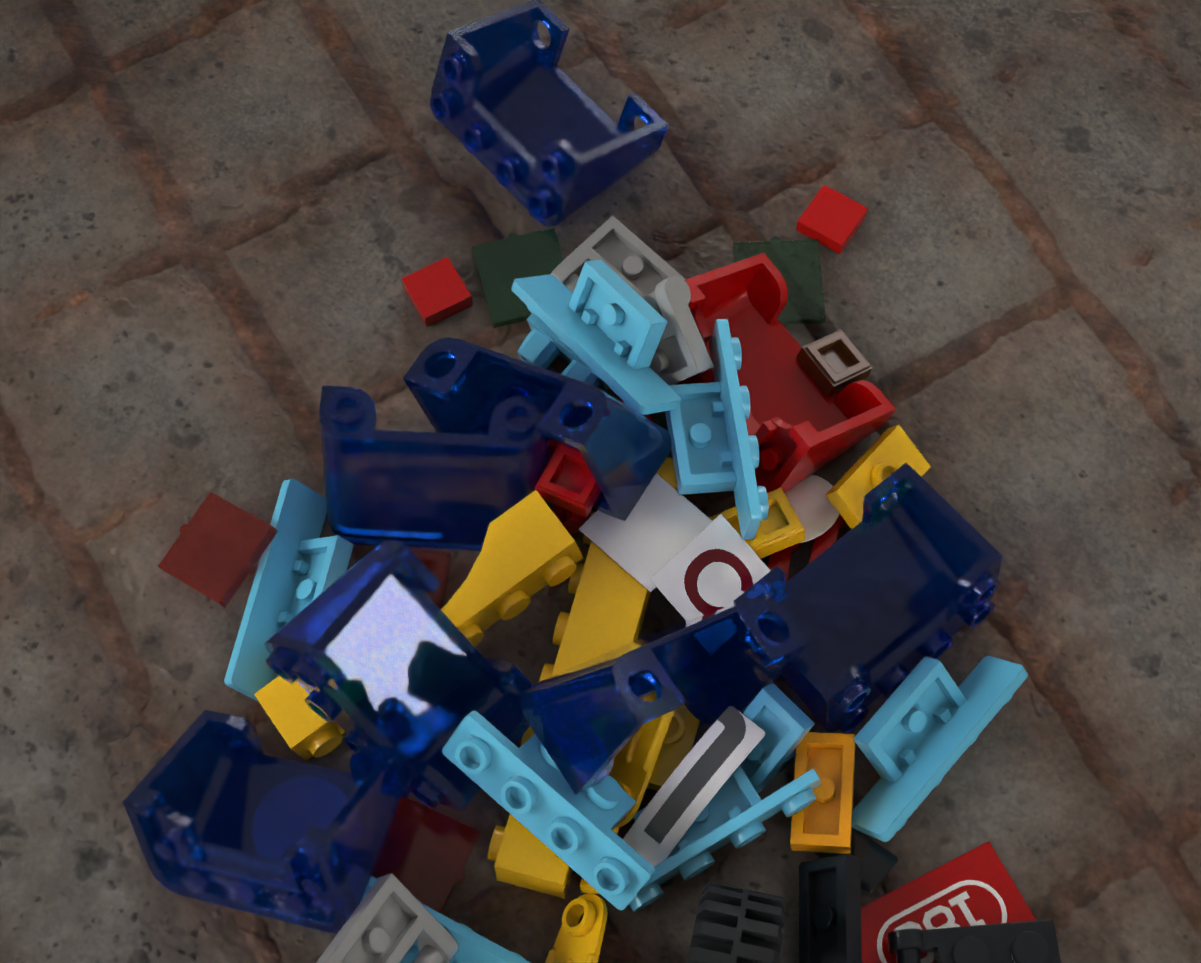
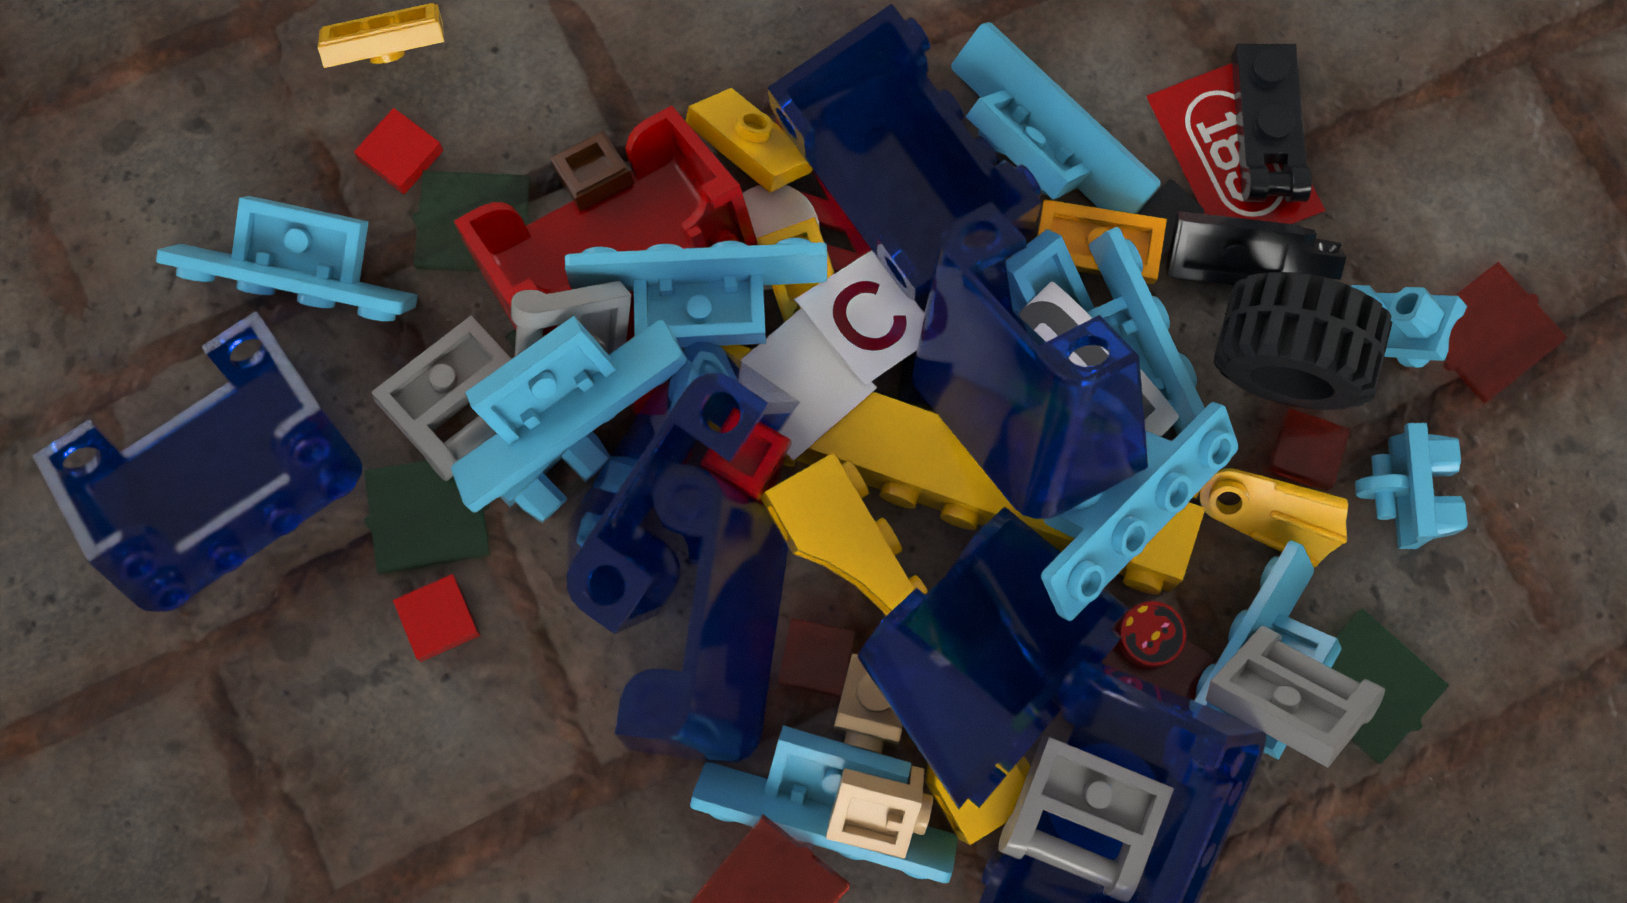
camera: 90 degrees left, 10 degrees up
none -> medium azure bracket [156,196,418,321]
none -> yellow plate [318,3,444,68]
none -> tan bracket [826,765,933,859]
none -> light grey plate [999,735,1174,902]
none -> red tile [1117,601,1186,669]

